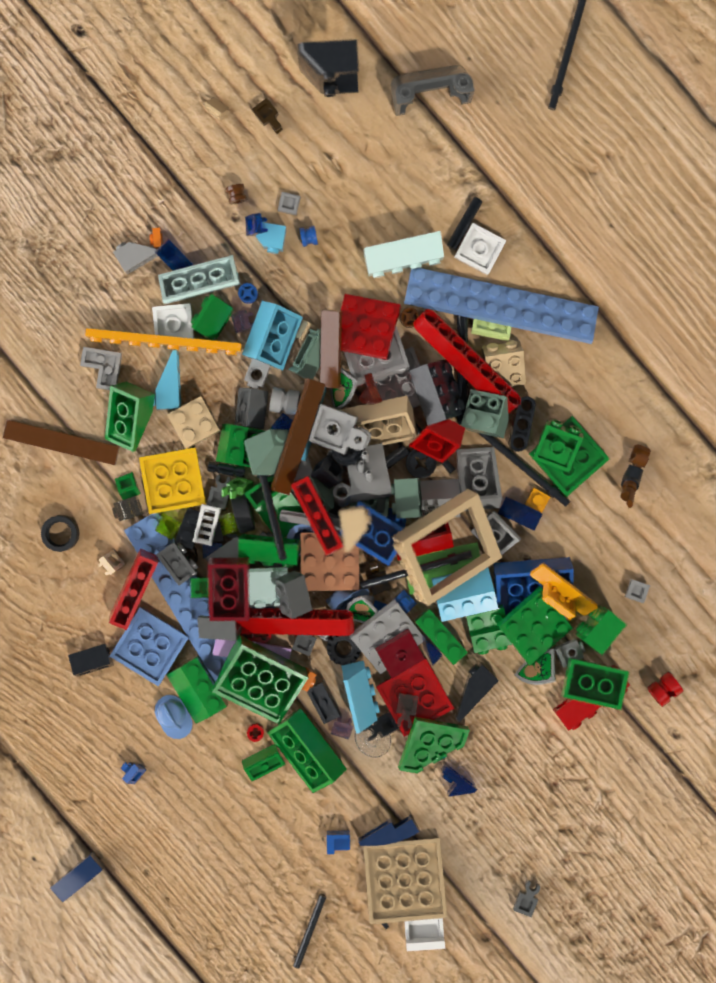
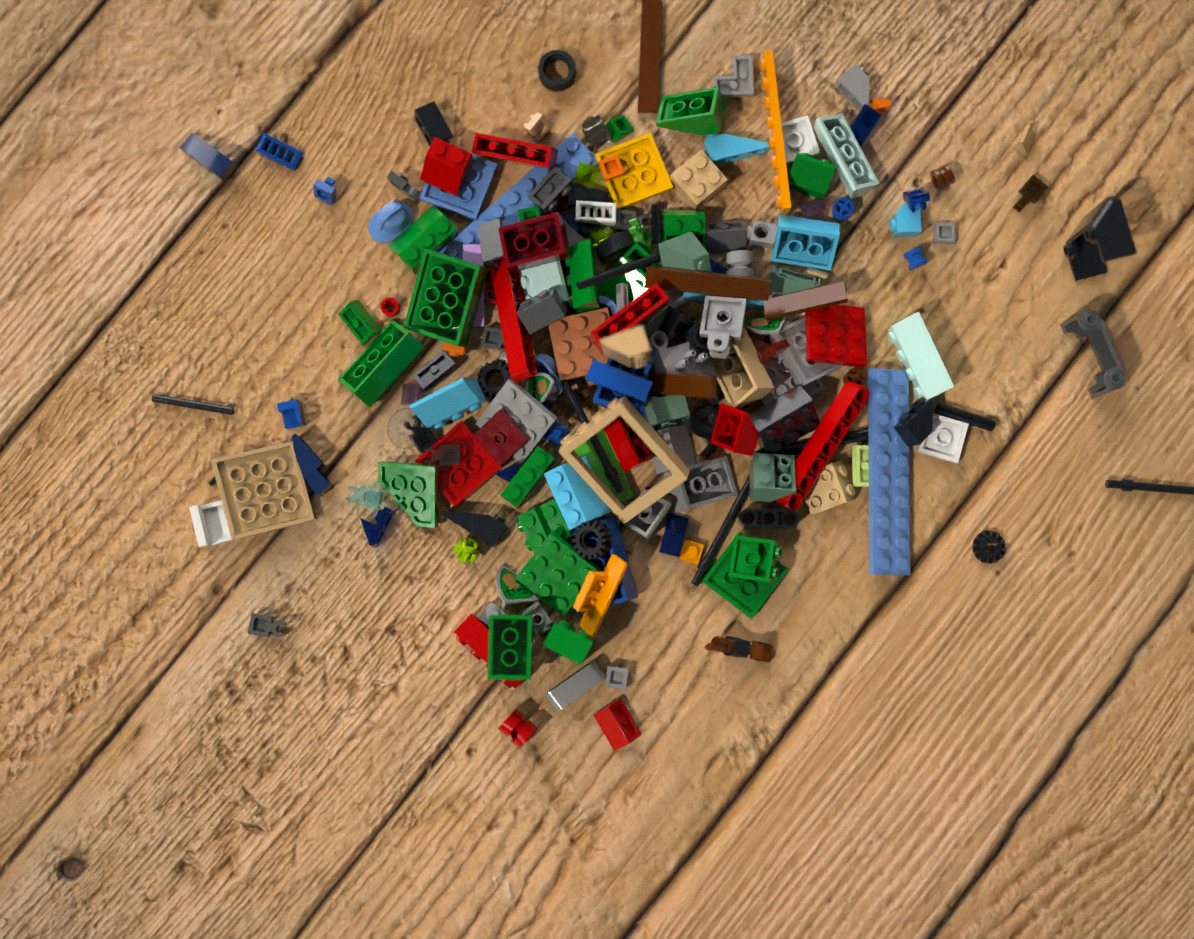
camera: 80 degrees right, 5 degrees down
none -> blue slope [256,133,303,171]
none -> clear light blue plate [346,485,384,509]
none -> dark grey plate [387,171,420,201]
none -> red slope [420,137,474,197]
none -> lime gear [453,538,481,563]
none -> light grey plate [479,602,508,626]
none -> light grey beam [545,660,606,712]
none -> black tyre [572,520,613,559]
none -> blue tile [585,360,653,403]
none -> red panel [594,698,642,750]
none -> orange plate [598,154,624,182]
none -> reddish brown tile [647,371,717,398]
none -> black slope [893,399,933,446]
none -> black gear [972,531,1007,564]

